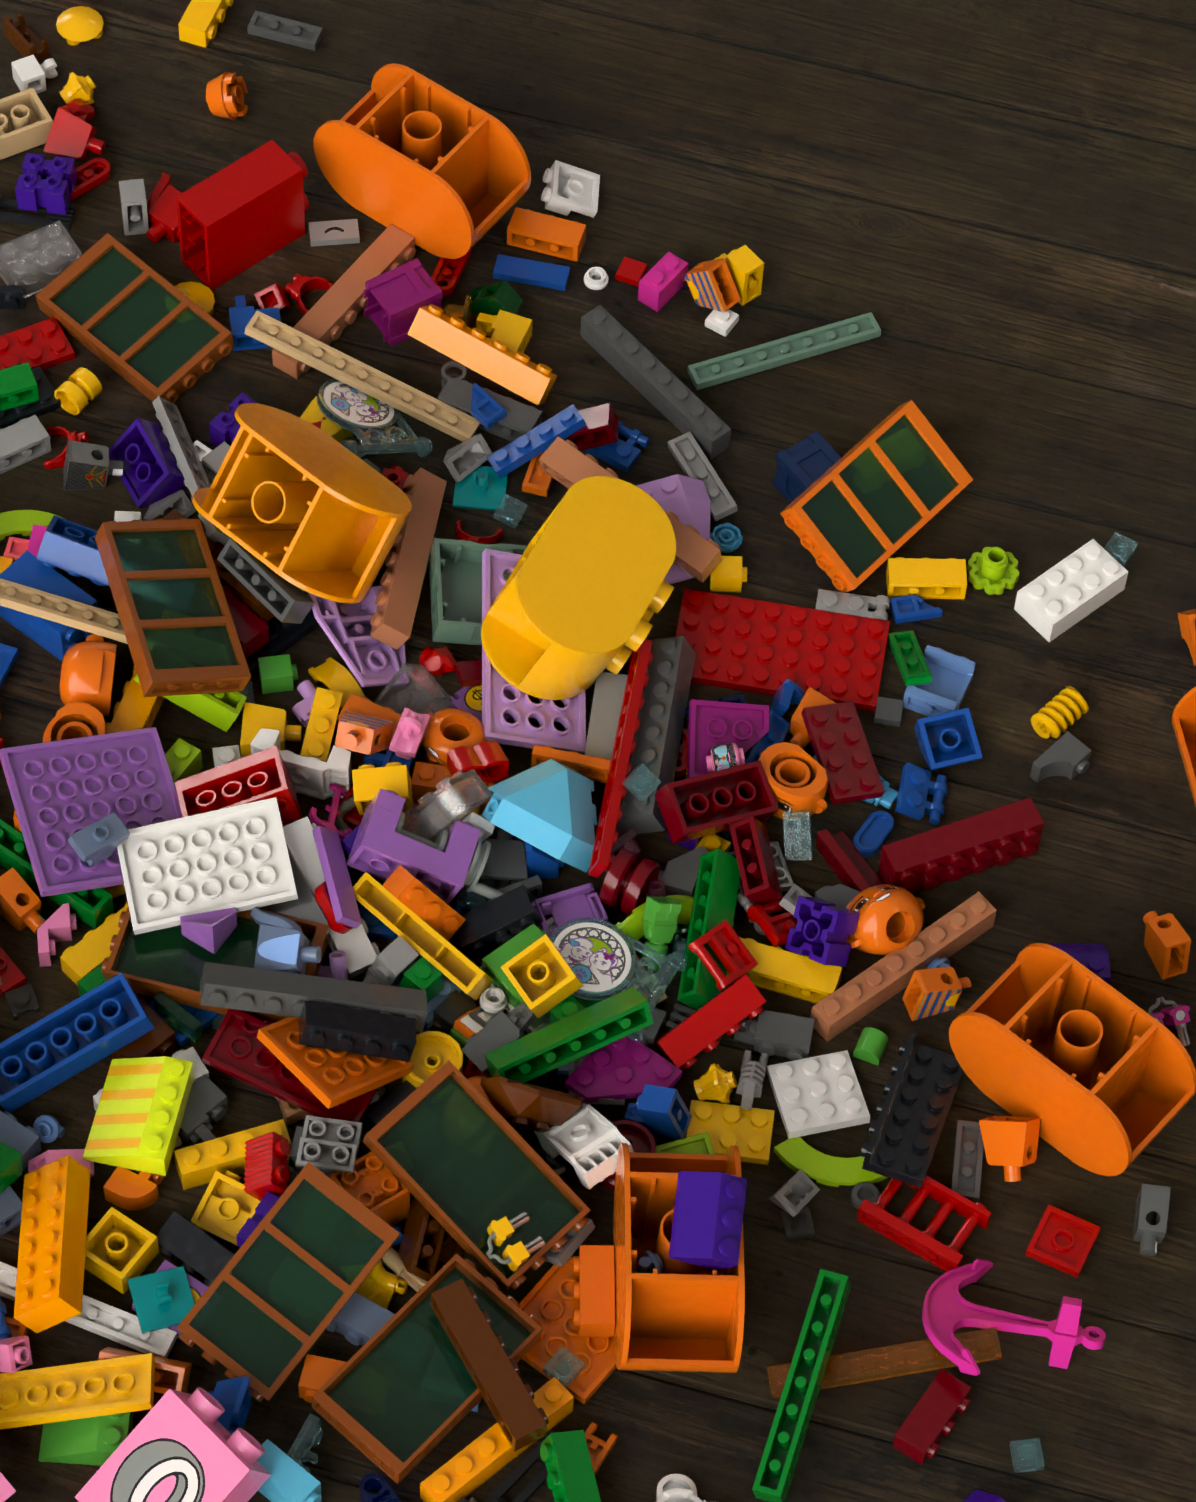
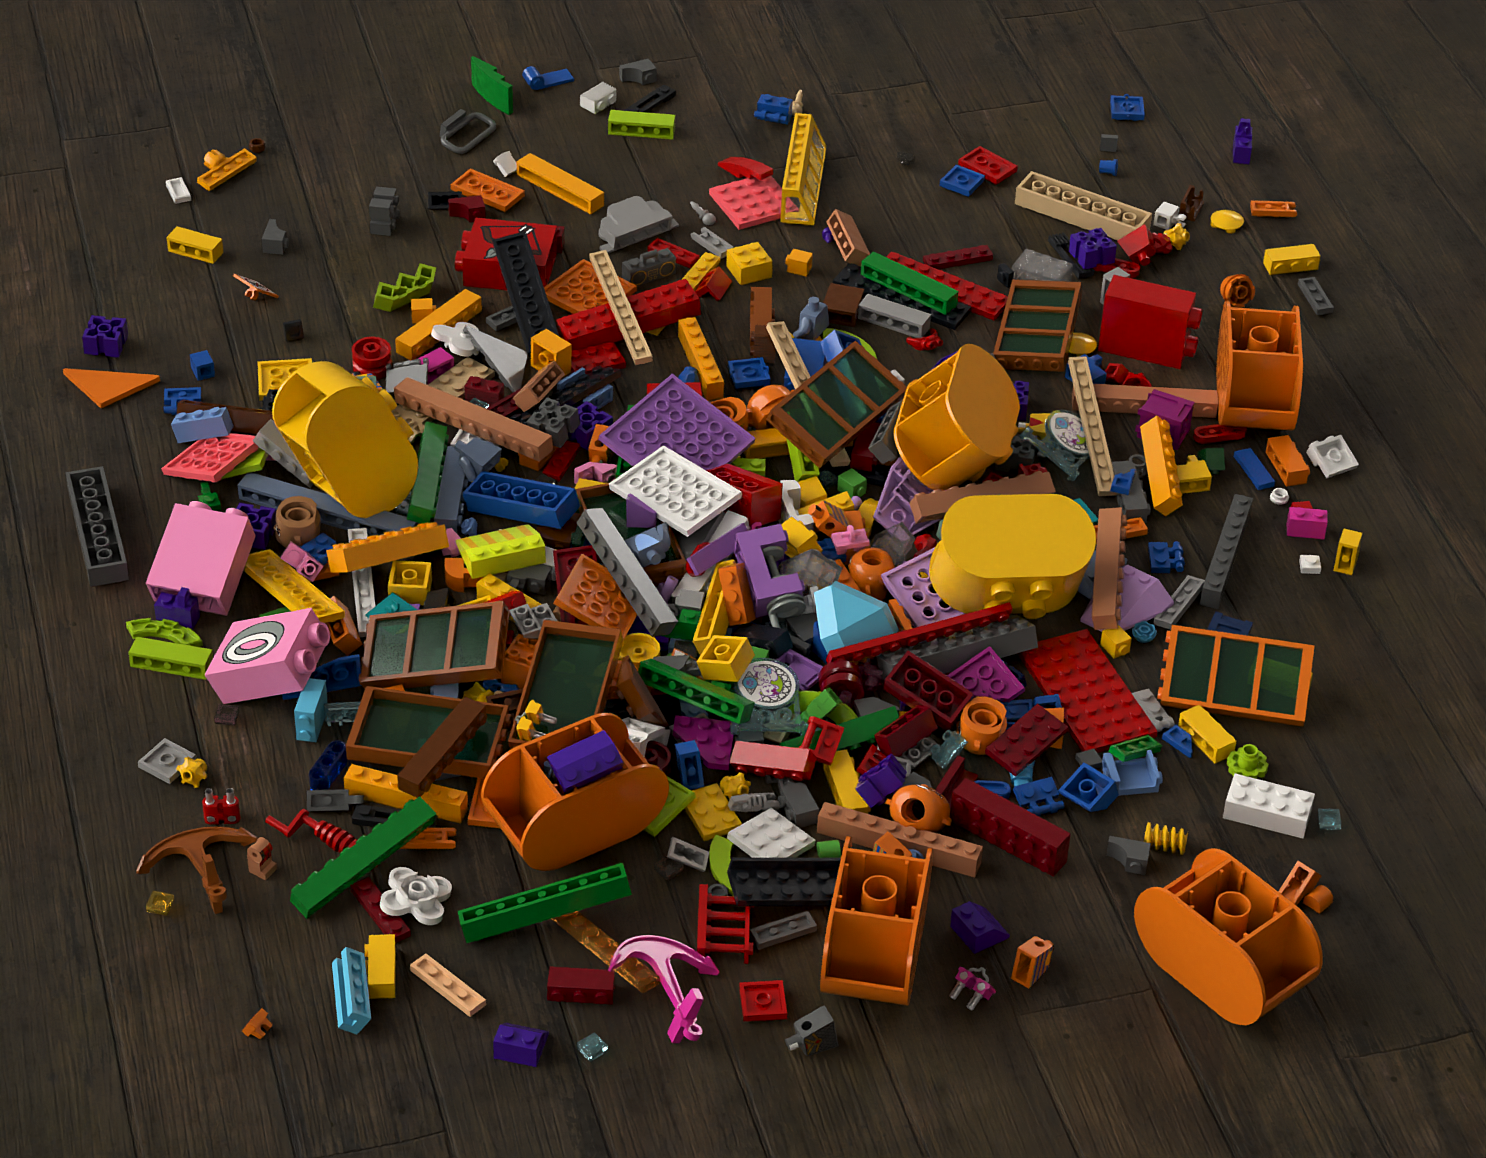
camera: 60 degrees right, 15 degrees down
yellow wheel [54,367,102,415] -> none
torso [63,440,123,490] -> none
sand blue brick [68,812,130,867] -> none
black brick [299,1001,416,1062] -> none
light grey tile [308,219,360,247] -> none
clear yellow panel [443,295,472,327] -> none
light grey slope [443,433,493,483] -> none
red brick [447,741,509,788] -> none
blue plate [487,404,586,478] -> none
clear light blue plate [543,1347,585,1388] -> none
dark red brick [564,403,619,451] -> none
clear light blue plate [622,763,661,802] -> none
orange torso [683,258,741,312] -> none
sand green plate [687,312,881,390] -> none
head [706,743,745,772] -> none
orange torso [979,1115,1040,1182] -> none

